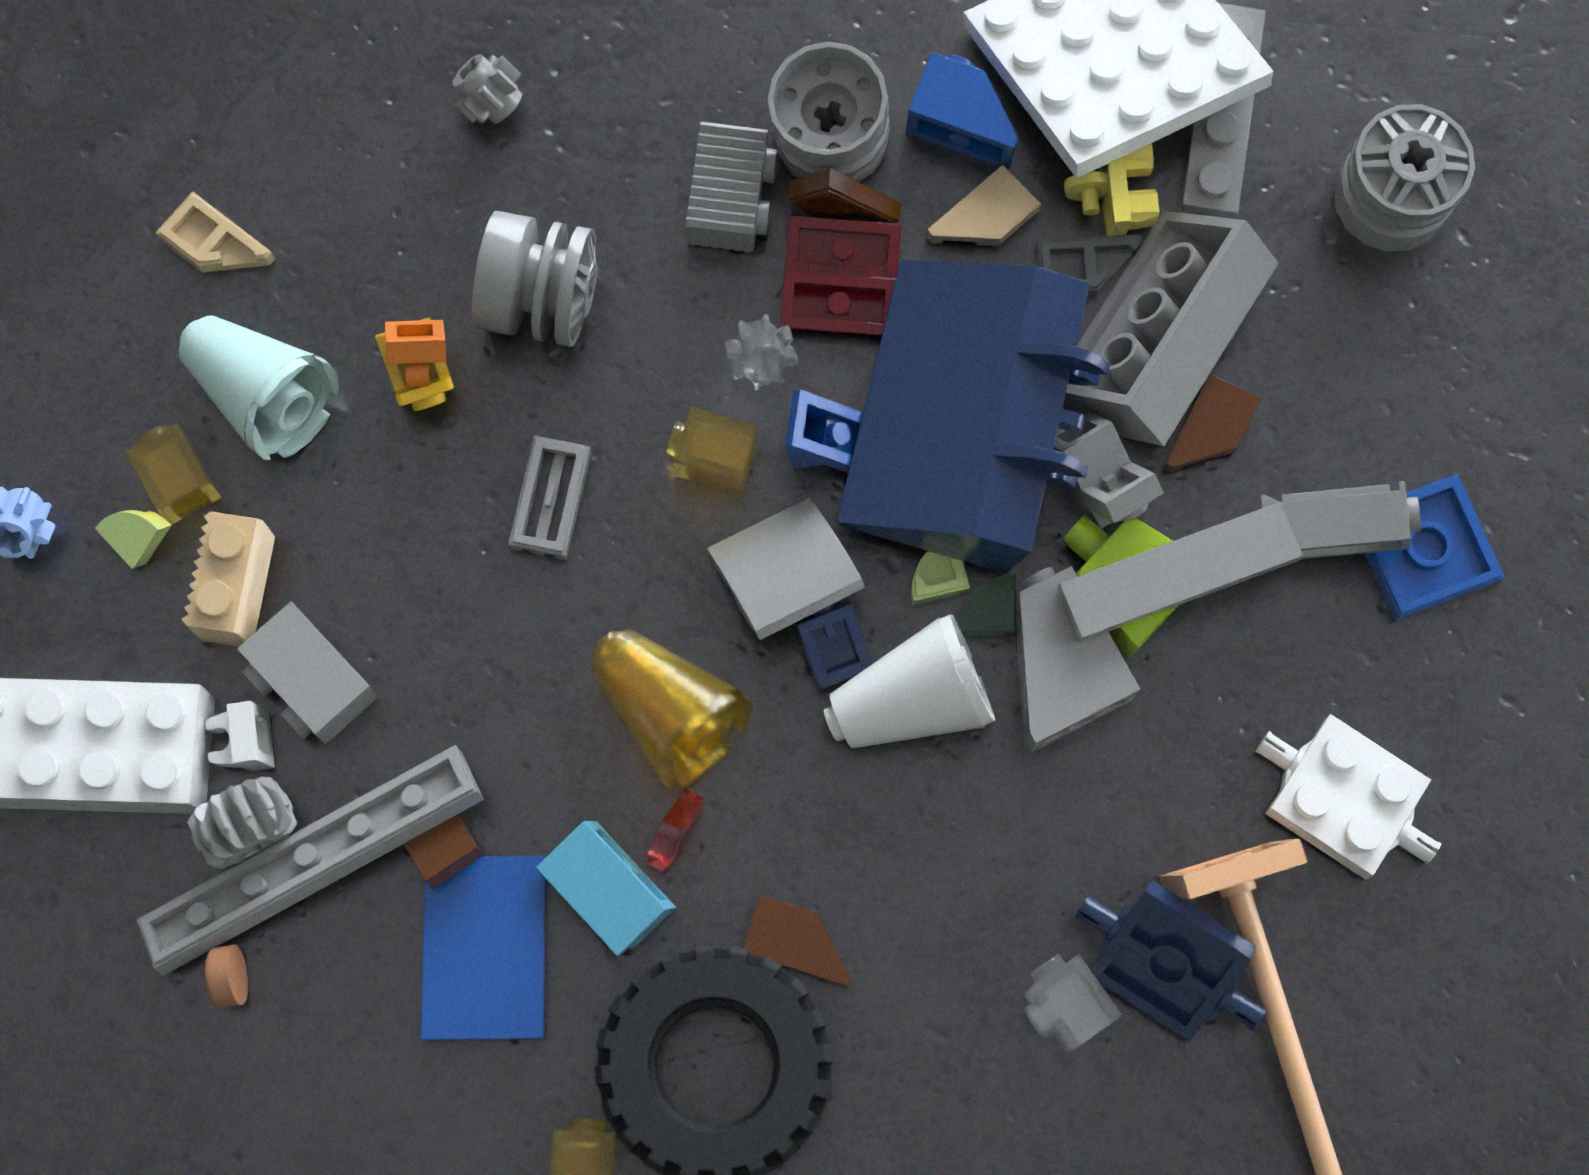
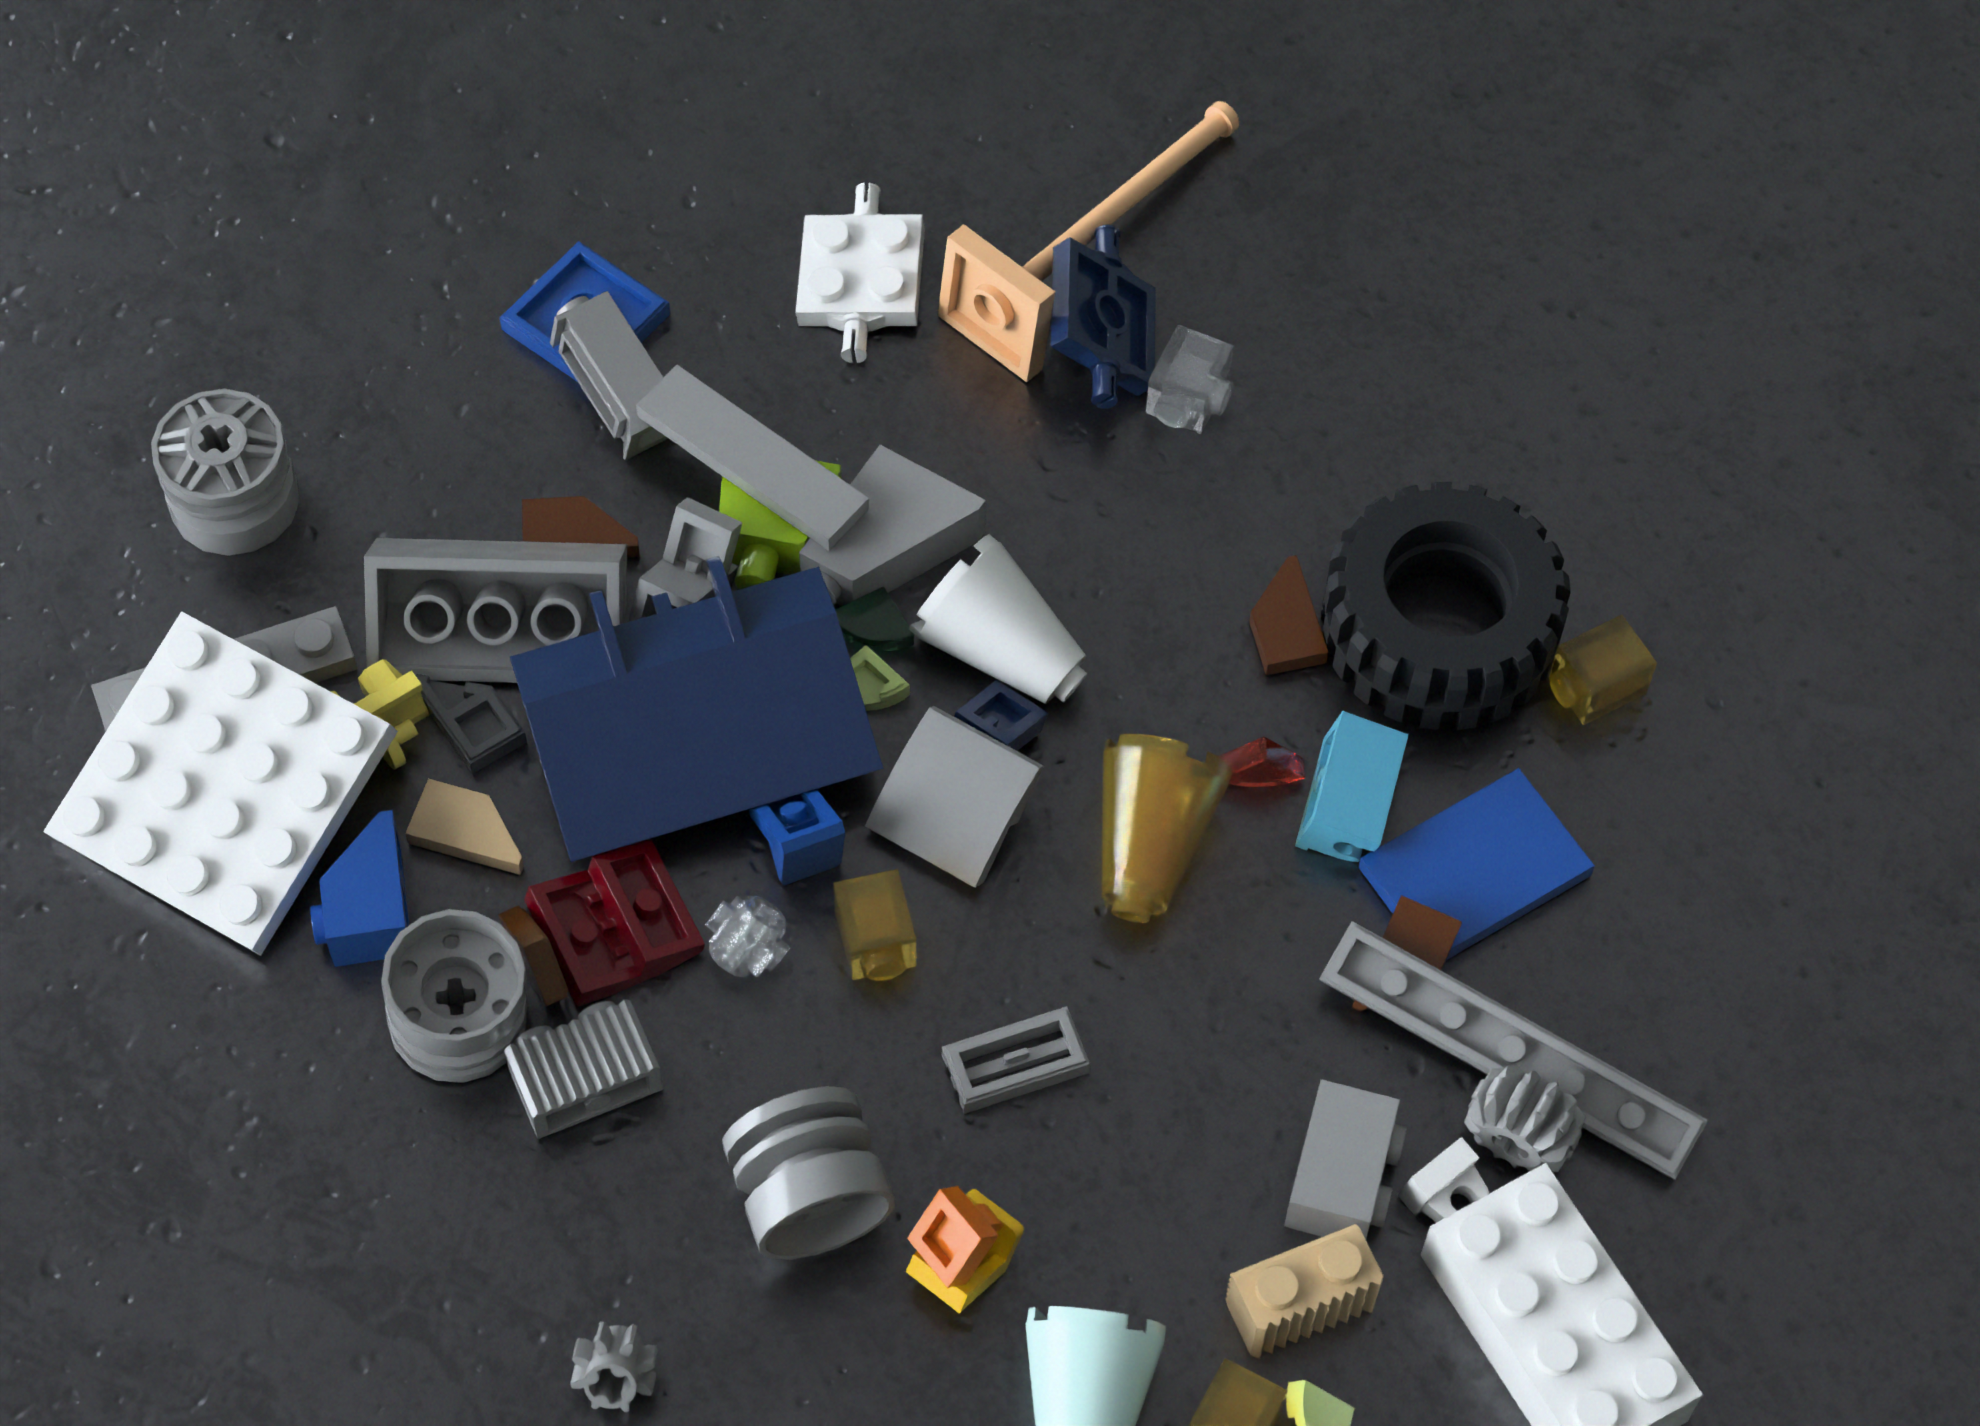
camera: 120 degrees left, 15 degrees down
nougat tile [205,944,248,1008] -> none

